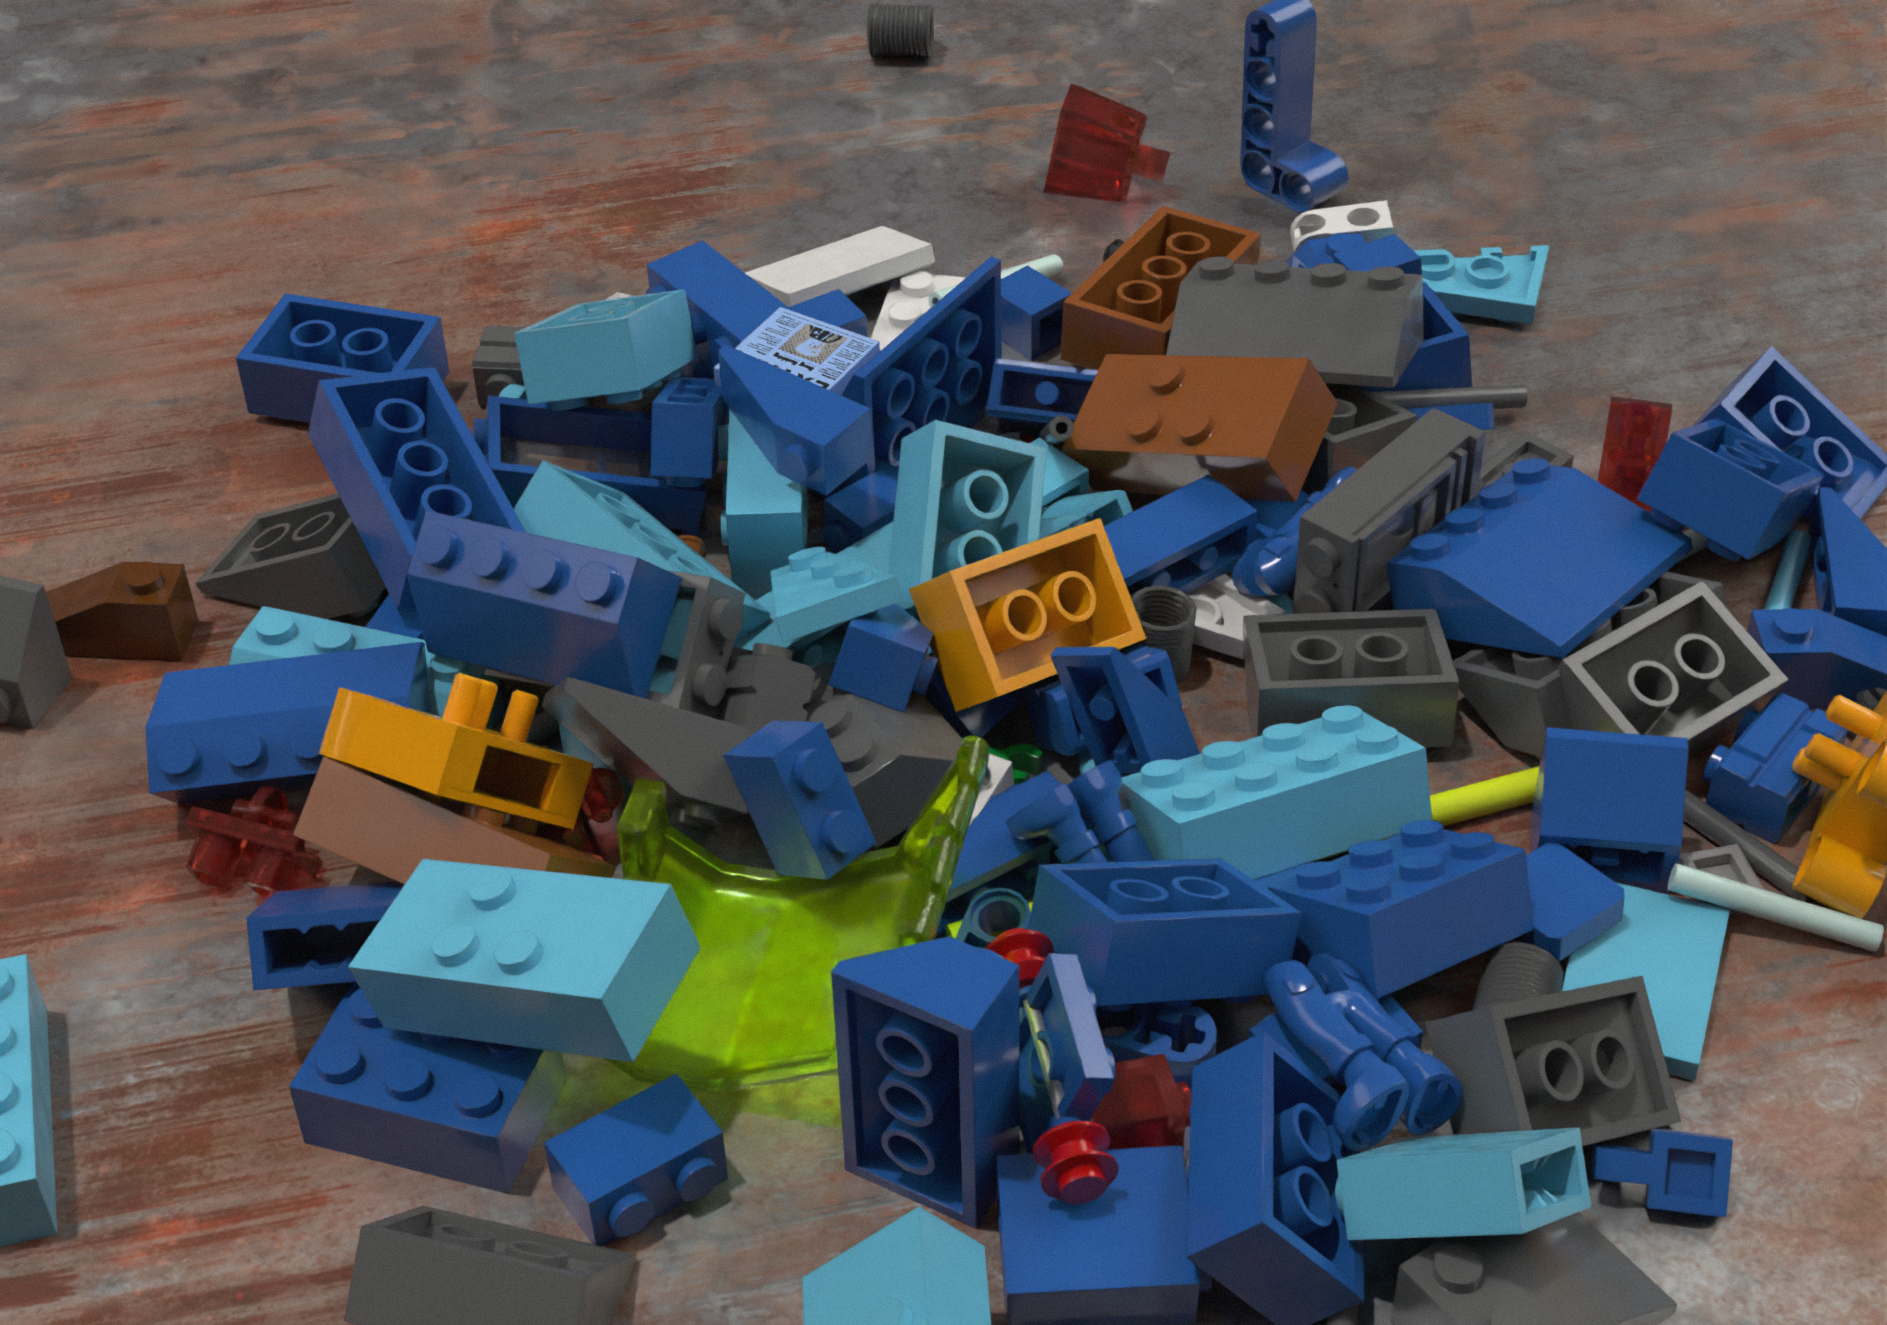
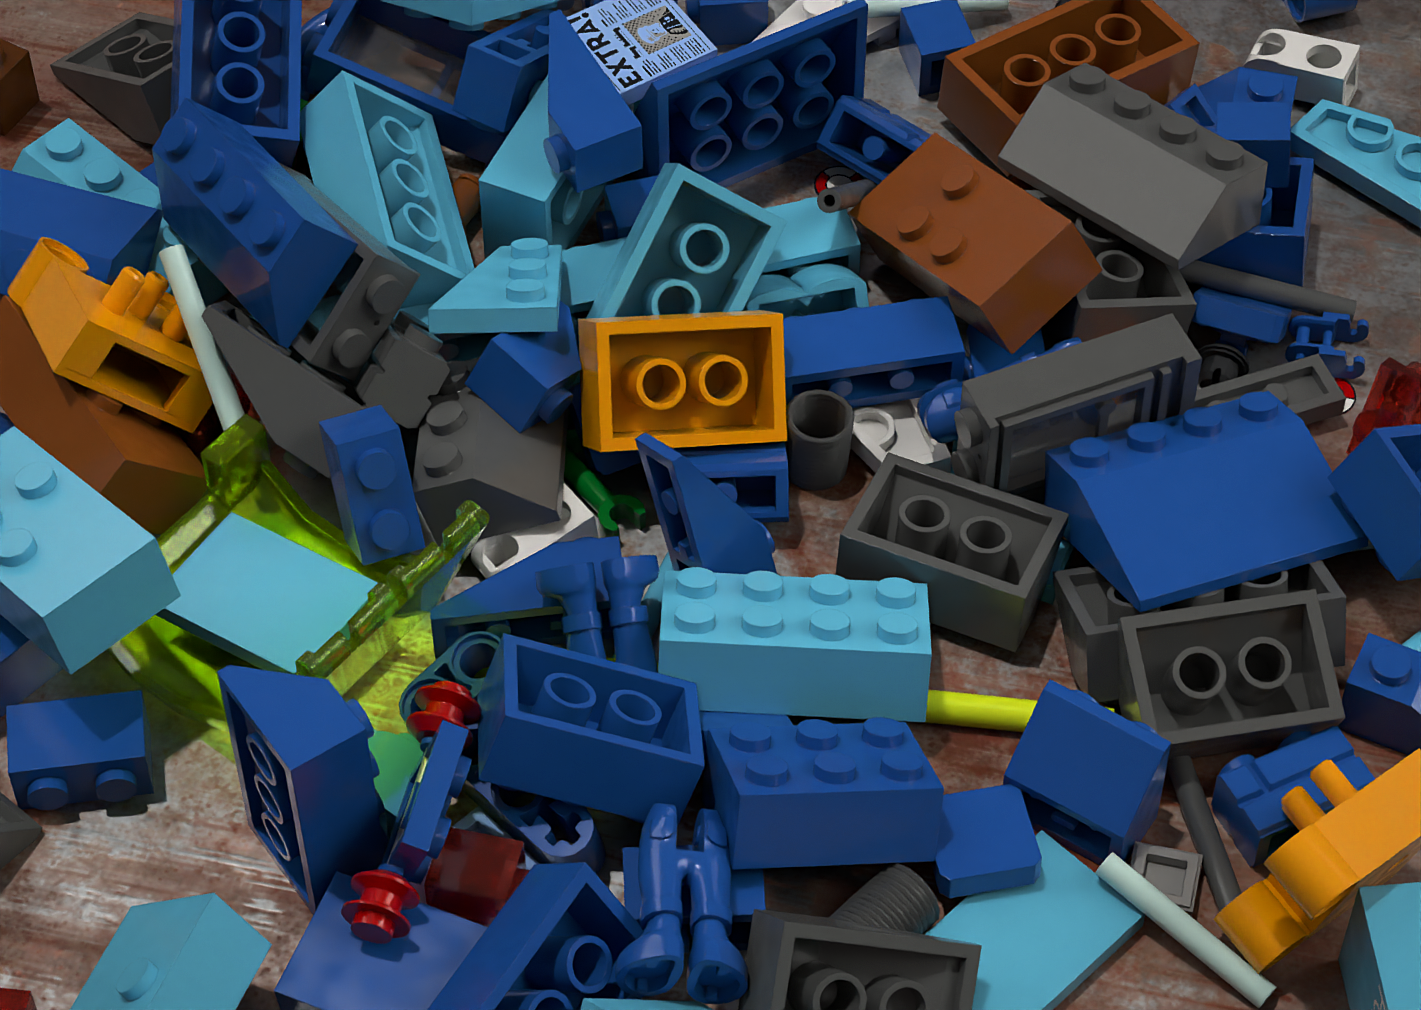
camera: 25 degrees right, 10 degrees up
none -> medium azure tile [155,512,386,677]
none -> light aqua bar [159,244,248,432]
none -> blue piece [1285,311,1369,379]

